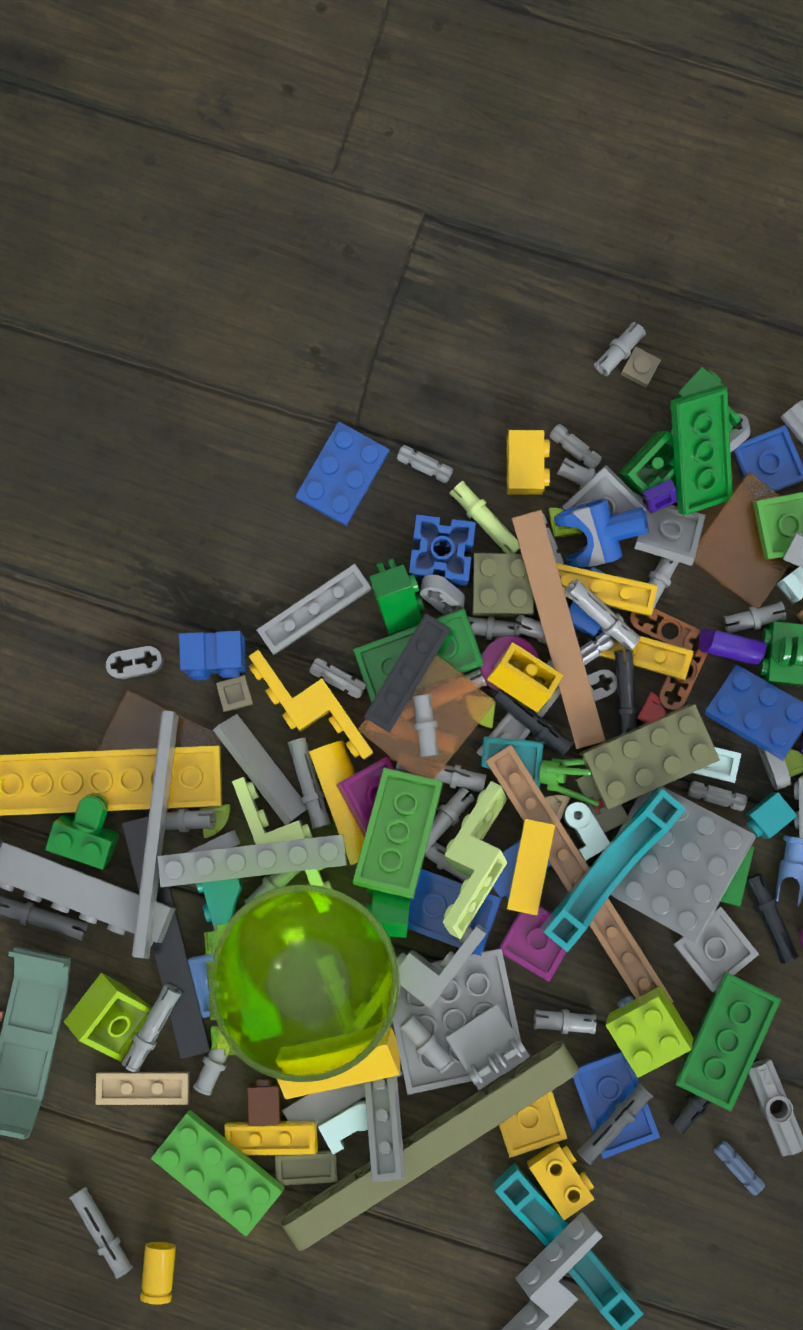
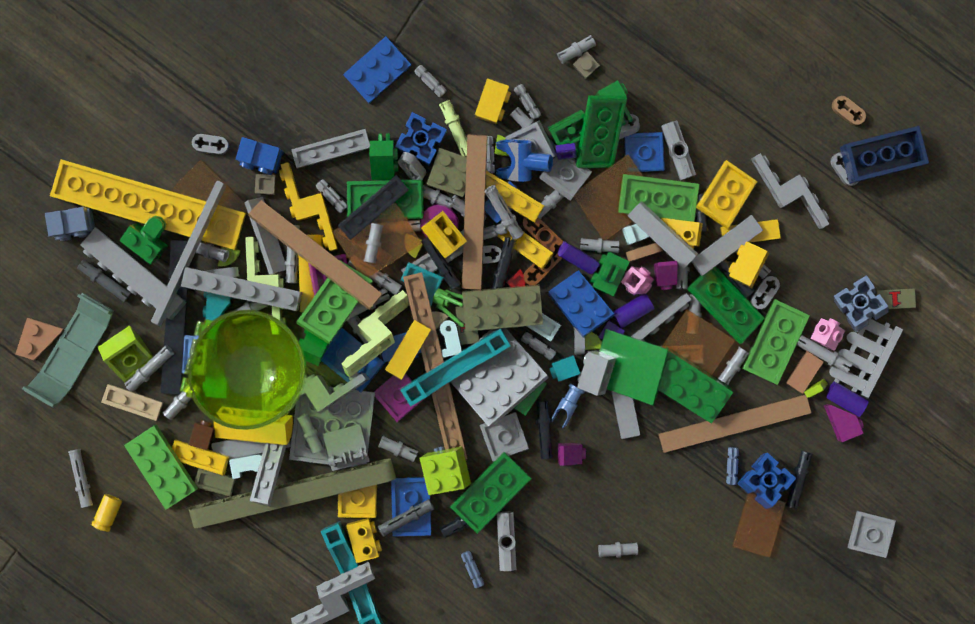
camera: 20 degrees right, 5 degrees up
none -> medium nougat tile [248,200,382,310]

